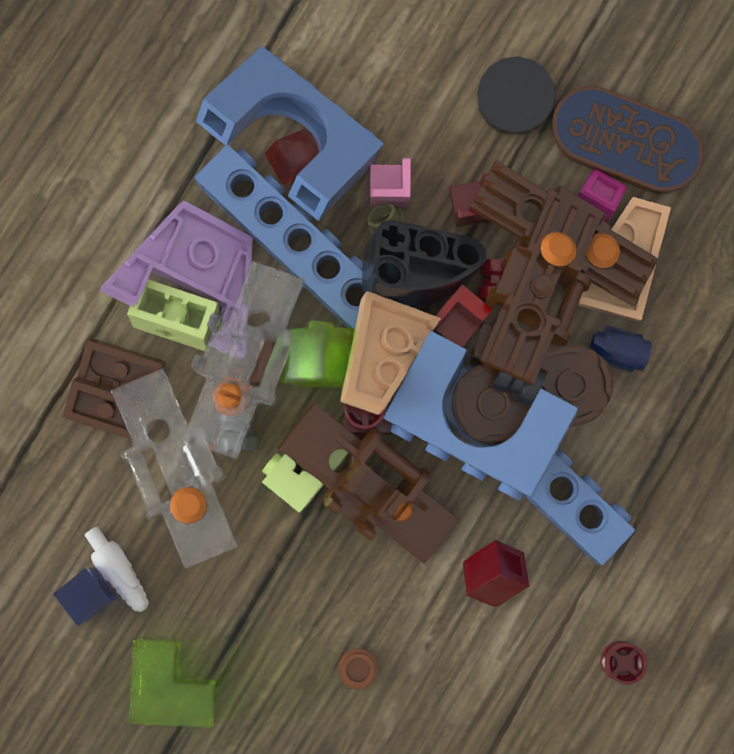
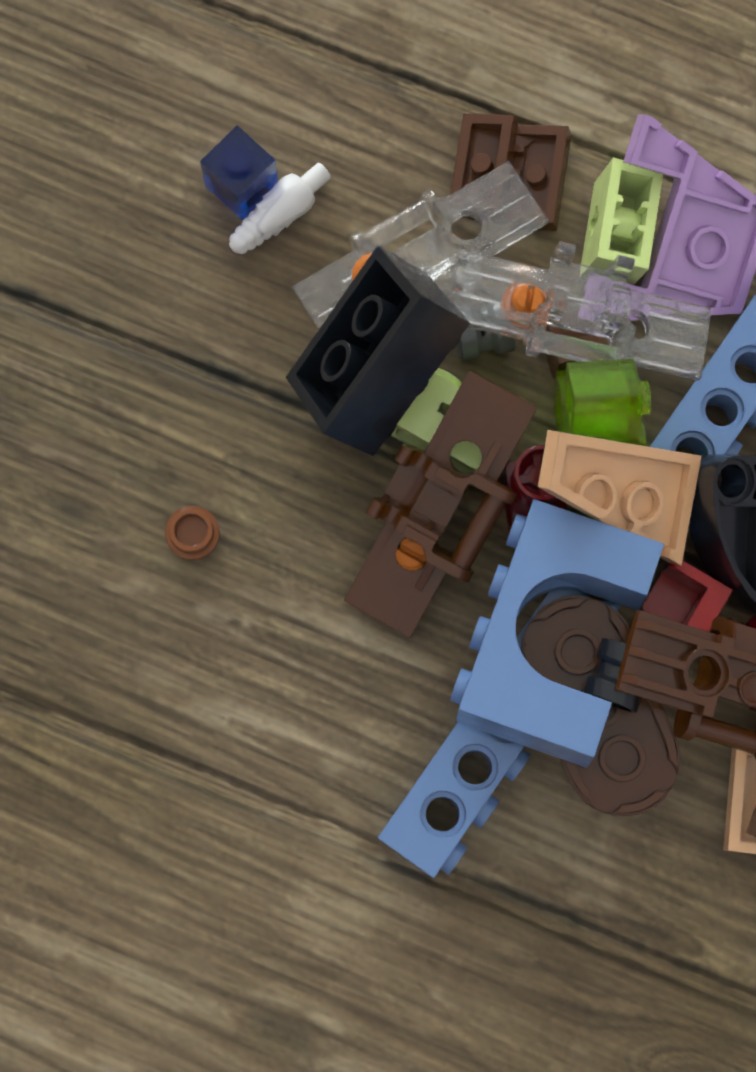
camera: 80 degrees right, 5 degrees down
clear neon green brick [129,637,218,727] -> none
dark red panel [463,540,529,607] -> none
clear blue brick [590,325,652,373] -> none
dark red wheel [600,641,647,685] -> none
none -> black brick [286,245,470,456]

